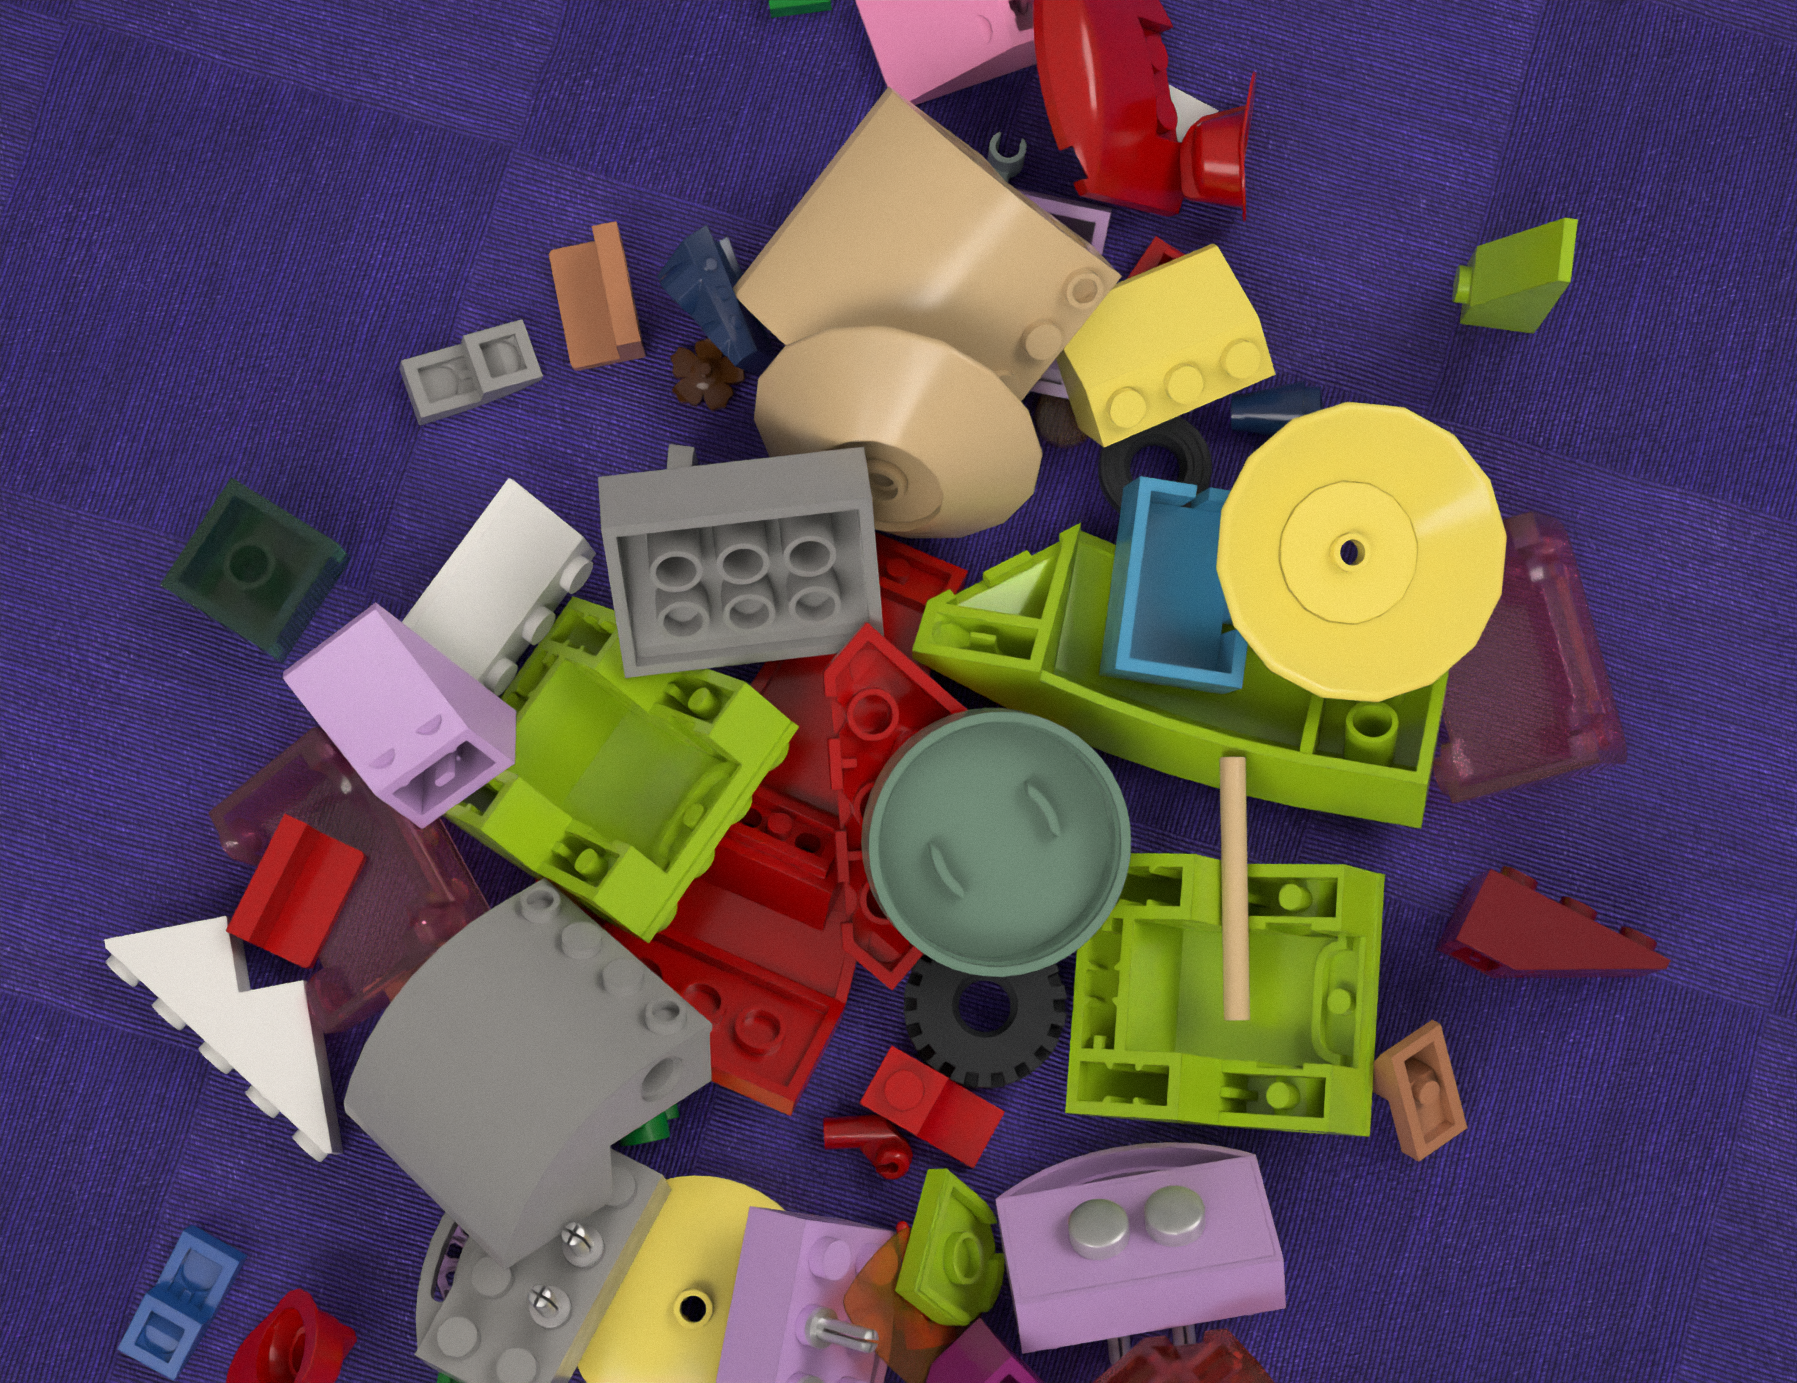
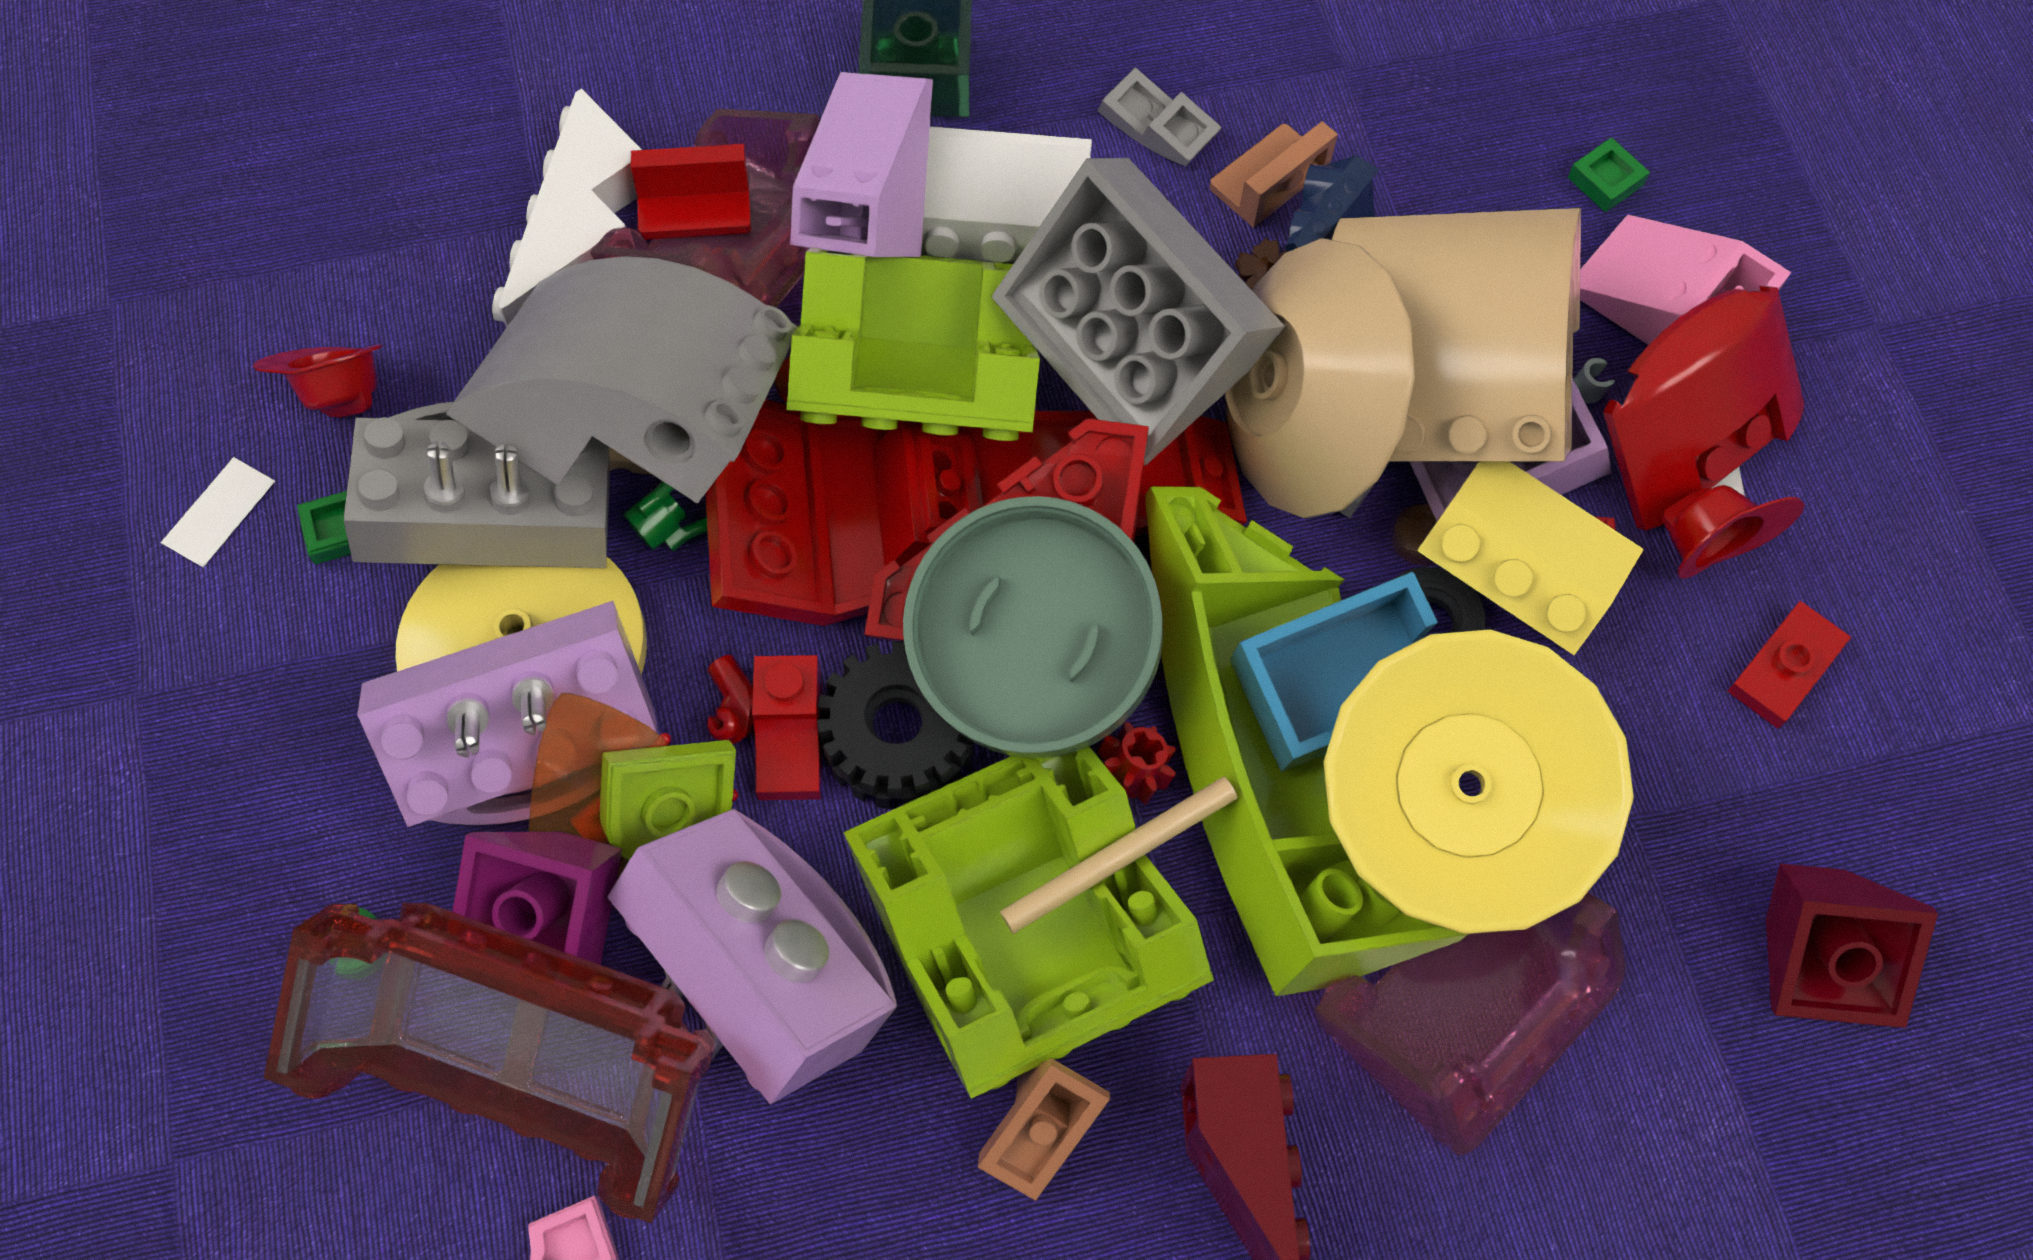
camera: 55 degrees right, 15 degrees down
blue slope [118,1225,248,1381] -> none
lime slope [1452,218,1578,334] -> none
none -> red gear [1097,722,1176,804]
none -> red plate [1727,600,1851,729]
none -> dark red slope [1766,863,1938,1028]

